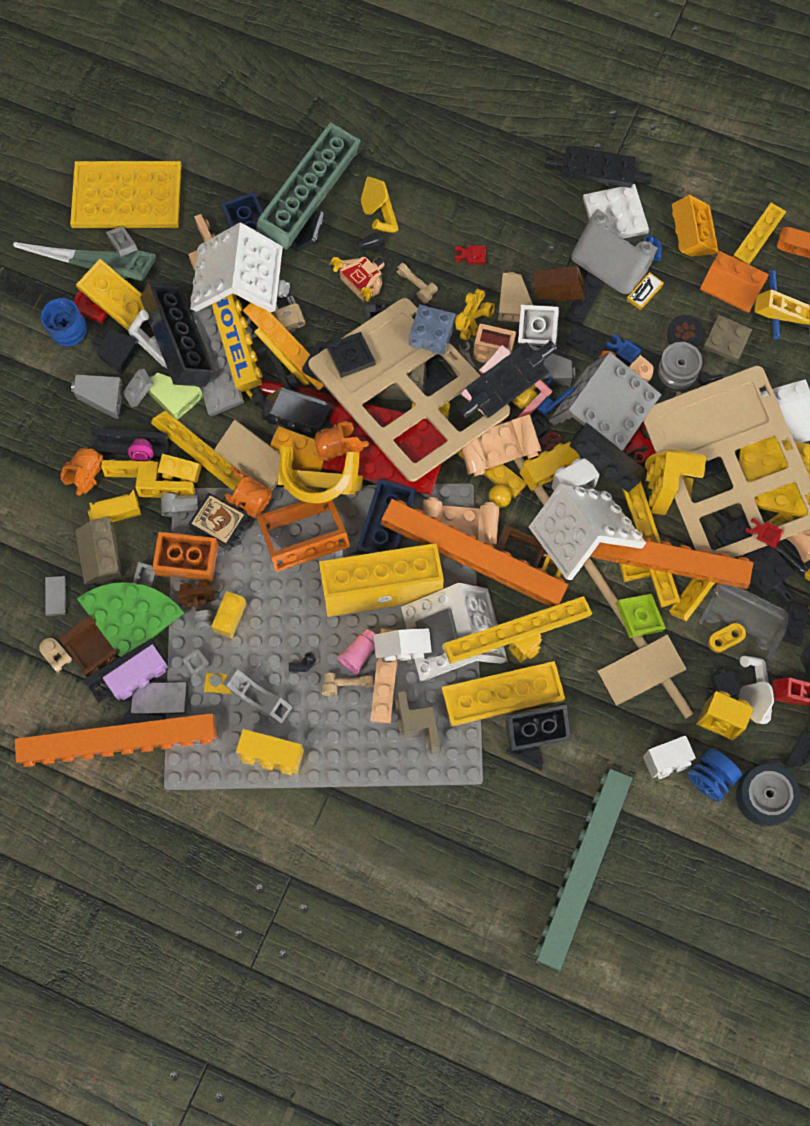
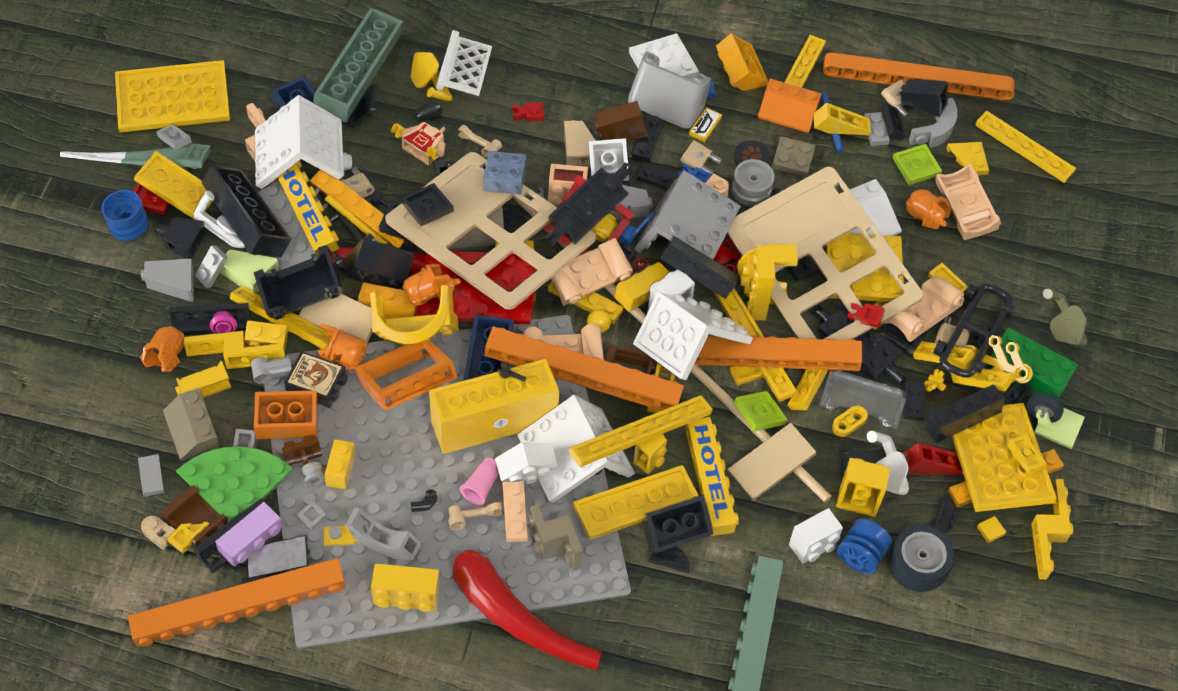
camera: 15 degrees left, 15 degrees down
dark grey tile [415,609,458,659] -> none
yellow plant [454,289,495,340] -> none
black plate [545,146,652,188] -> none
none -> yellow tile [167,522,210,553]
none -> black windscreen [253,245,343,320]
none -> black hand [370,192,390,208]
none -> white fence [436,30,492,96]
none -> red animal [452,550,602,671]
none -> black hand [498,362,527,382]
none -> tan piece [680,140,722,174]
none -> yellow brick [685,417,739,536]

